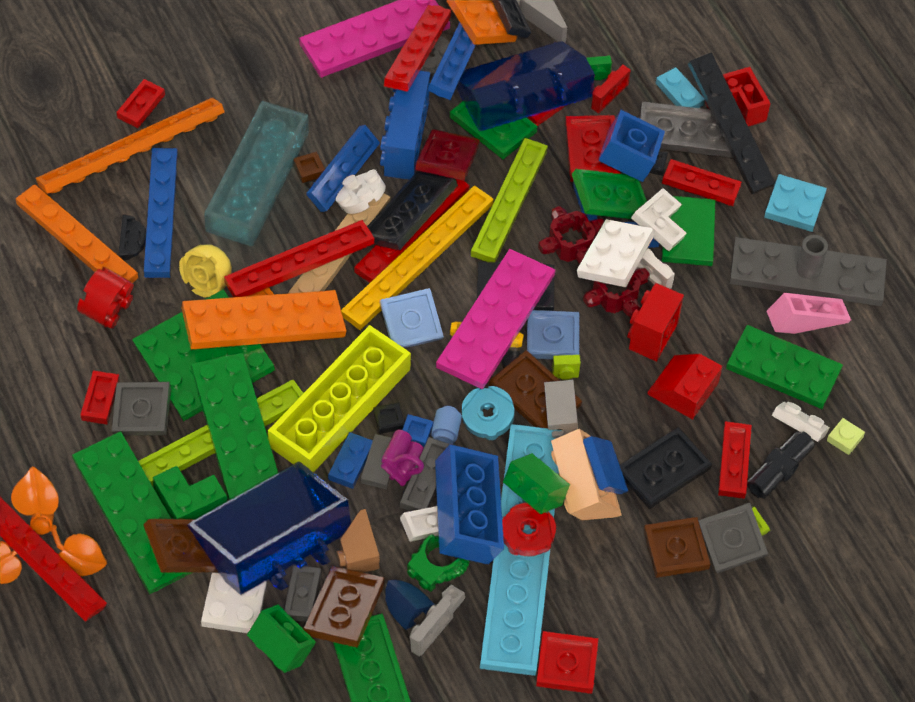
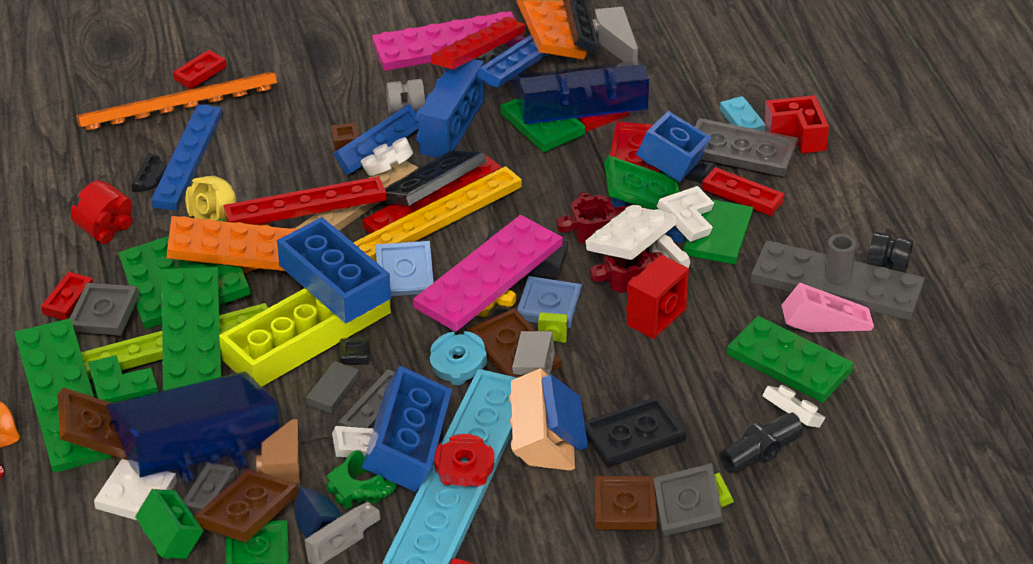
camera: 15 degrees right, 15 degrees down
orange plate [16,184,138,283] -> none
clear light blue brick [204,101,309,247] -> none
blue plate [328,432,373,489] -> none
magenta piece [381,430,424,486] -> none
blue plate [402,414,434,447] -> none
dark red tile [415,129,480,180] -> none
medium blue brick [431,406,462,445] -> none
lime plate [471,138,548,262] -> none
green brick [503,453,570,514] -> none
green plate [585,56,612,81] -> none
red plate [591,65,631,113] -> none
red slope [647,354,723,420] -> none
black plate [688,52,775,195] -> none
red plate [718,421,752,499] -> none
medium azure plate [764,174,827,232] -> none
yellowish green plate [827,418,865,455] -> none
none -> blue brick [277,217,391,324]
none -> light grey wheel [386,79,425,115]
none -> black wheel [867,232,913,273]

